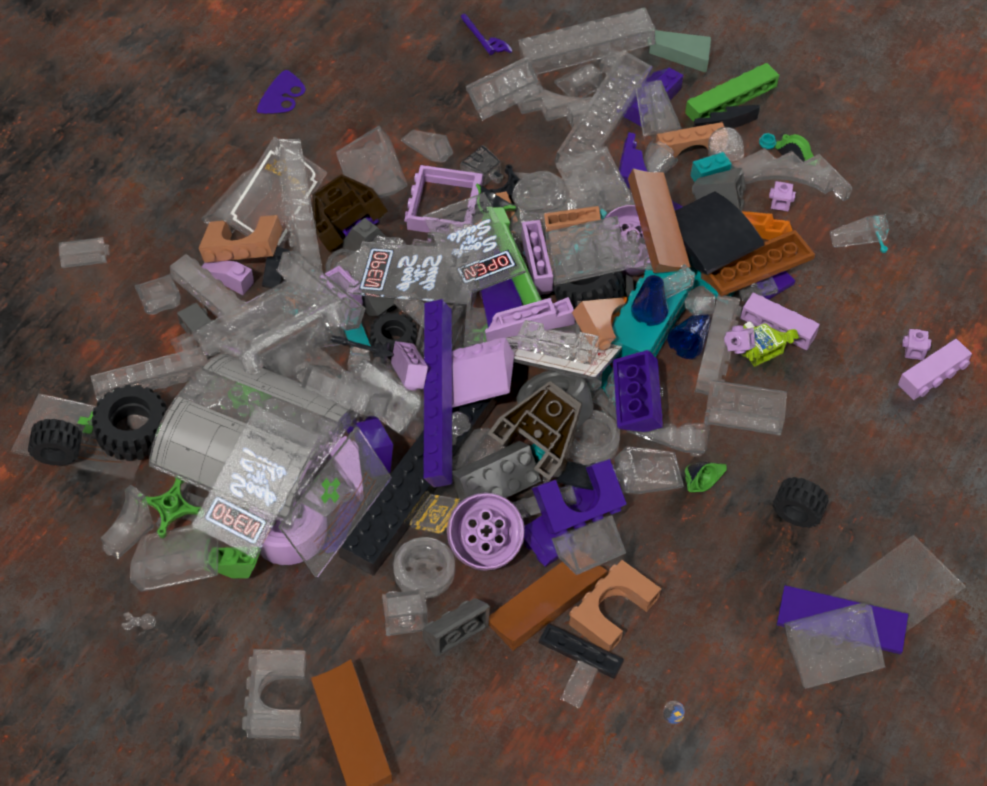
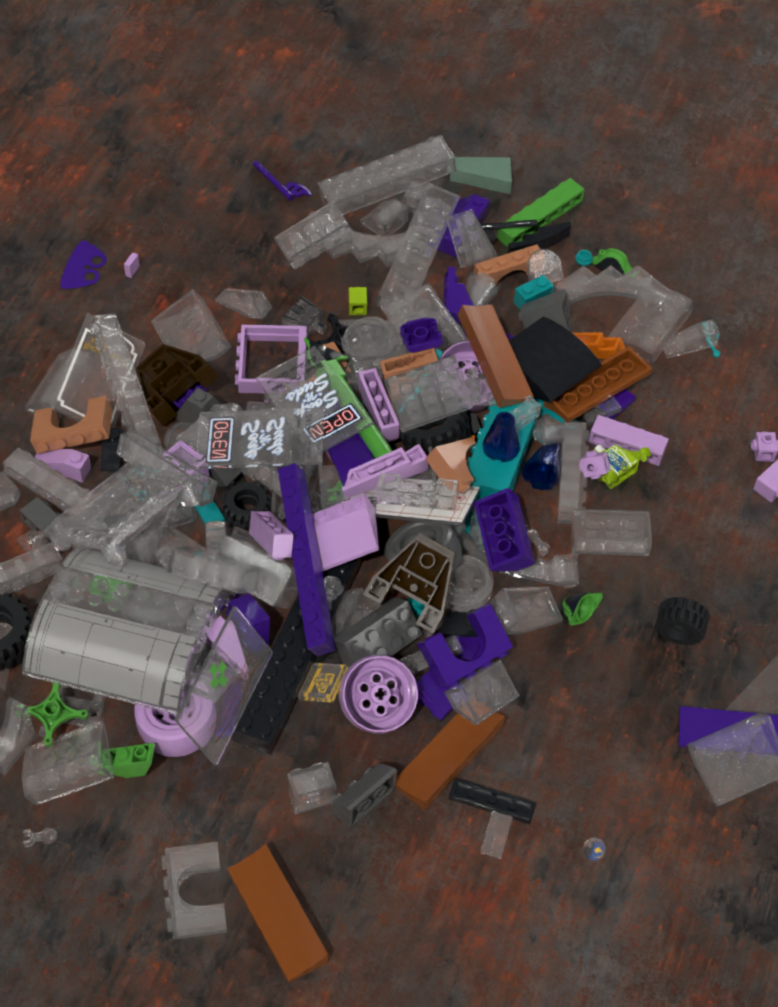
camera: 10 degrees left, 0 degrees up
clear piece [192,406,320,559] -> none
black piece [331,335,394,363] -> none
clear wheel [393,537,455,599] -> none
nougat arch [569,560,661,652] -> none
lavender brick [769,181,795,211] -> none
none -> lavender tile [124,253,140,278]
none -> lime brick [349,287,367,315]
none -> dark purple slope [399,317,444,353]
none -> black piece [469,219,537,250]
none -> clear arm [527,528,550,556]
none -> clear slope [608,284,693,364]

